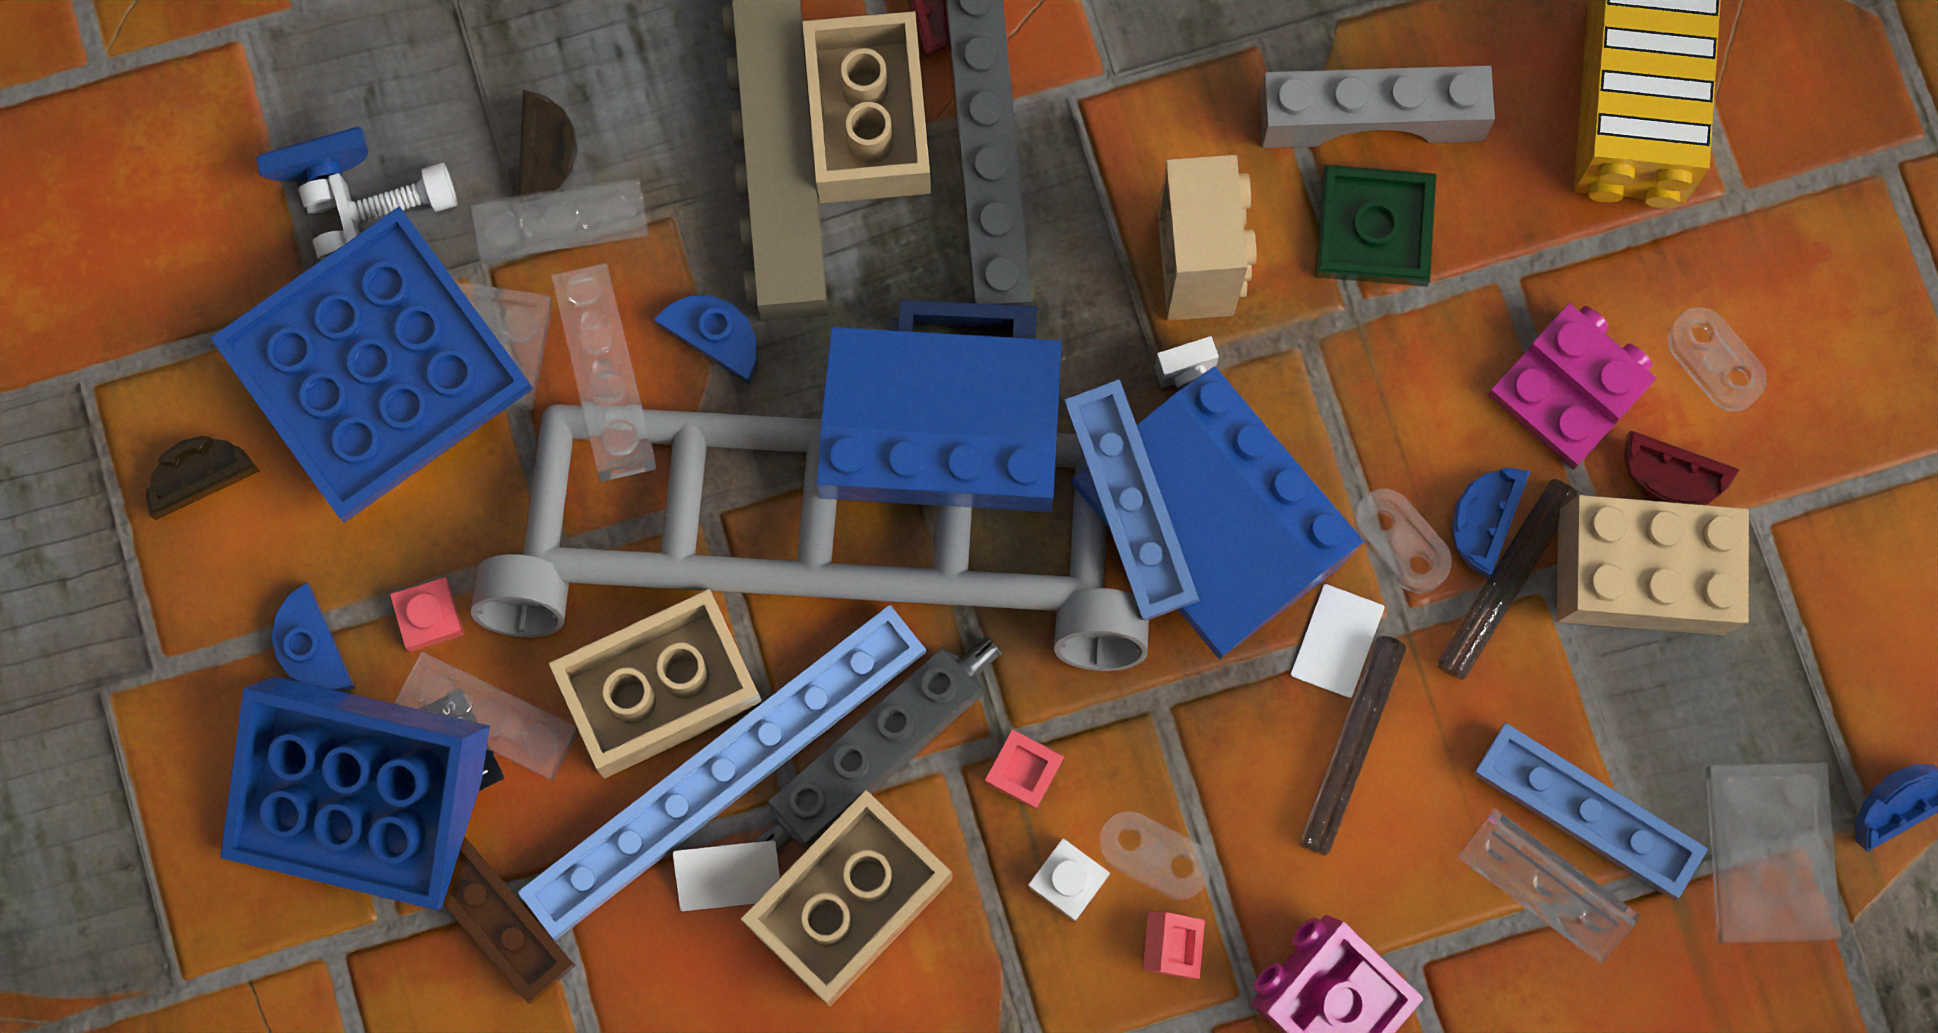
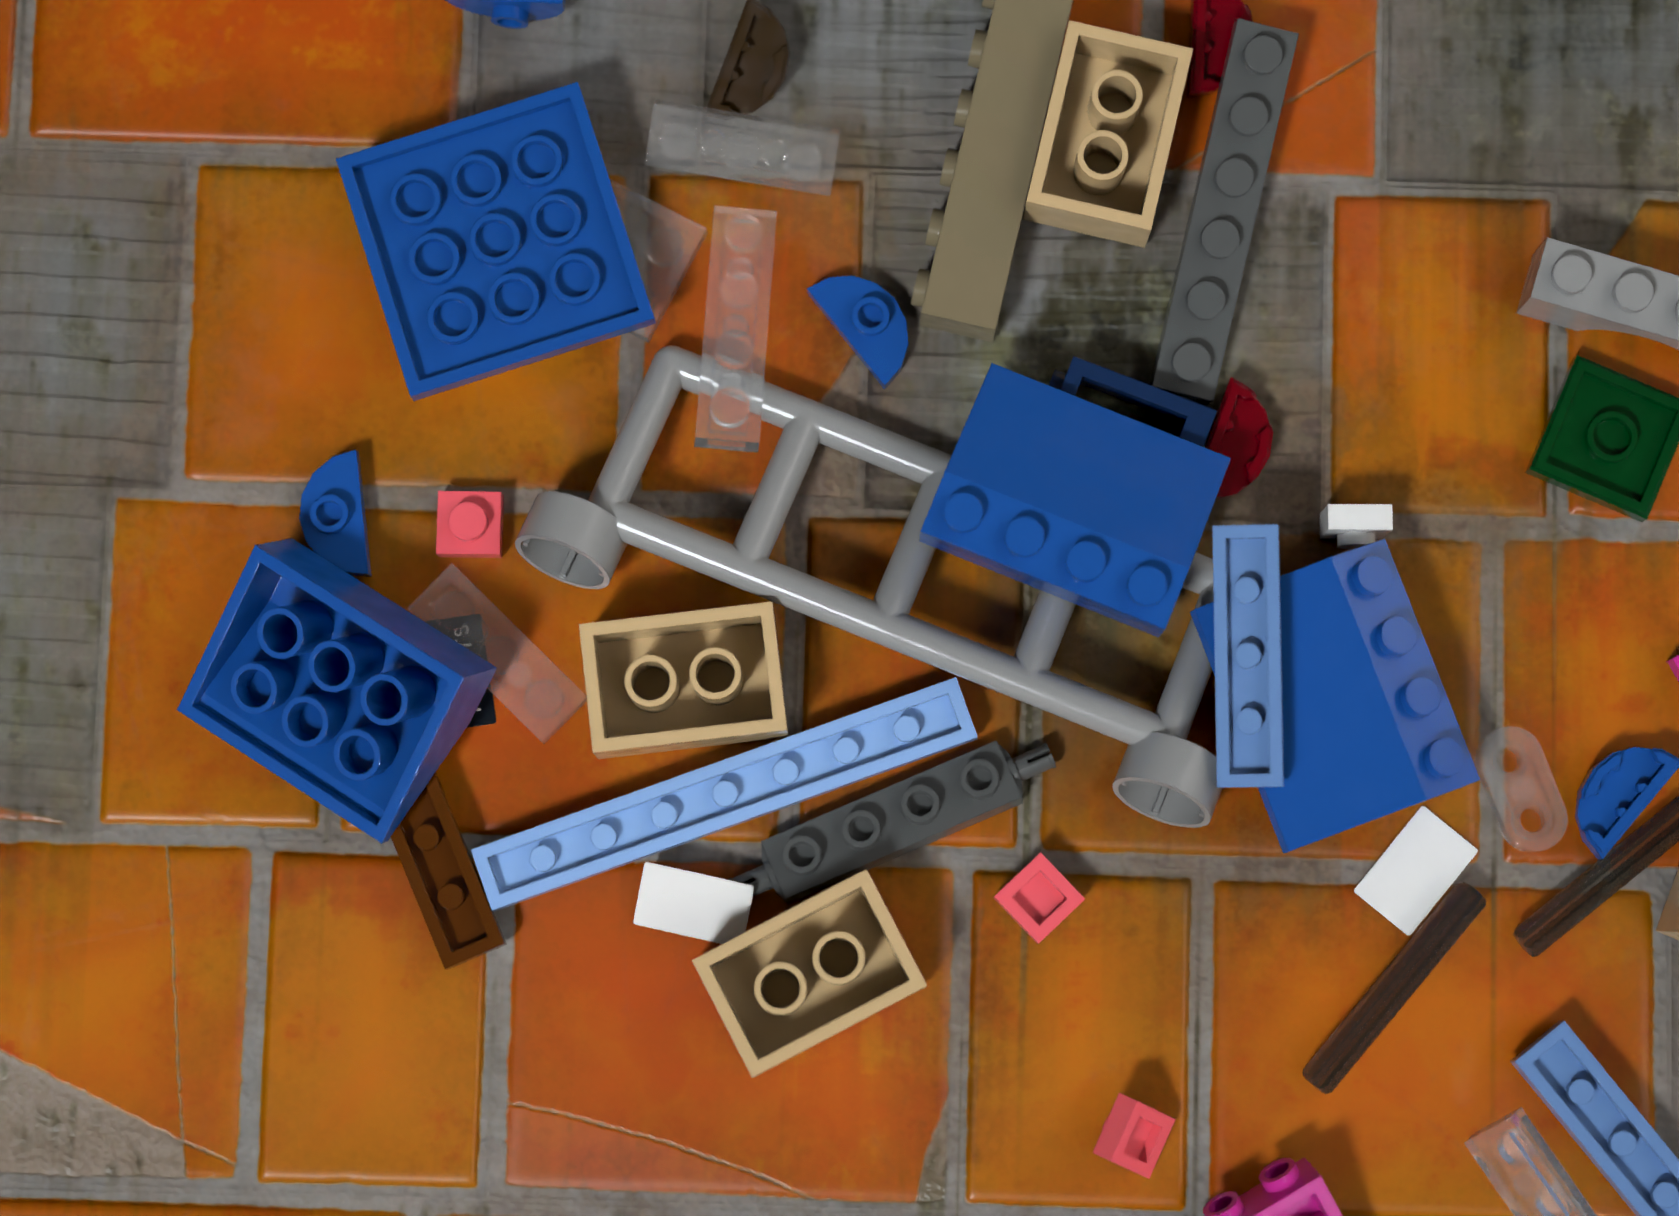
camera: 20 degrees right, 5 degrees up
dark brown plate [146,436,259,521] -> none
white bar [298,162,458,260] -> none
white plate [1028,838,1110,922] -> none
clear plate [1099,811,1211,900] -> none
tan brick [1157,155,1257,321] -> none
none -> dark red plate [1205,377,1273,500]

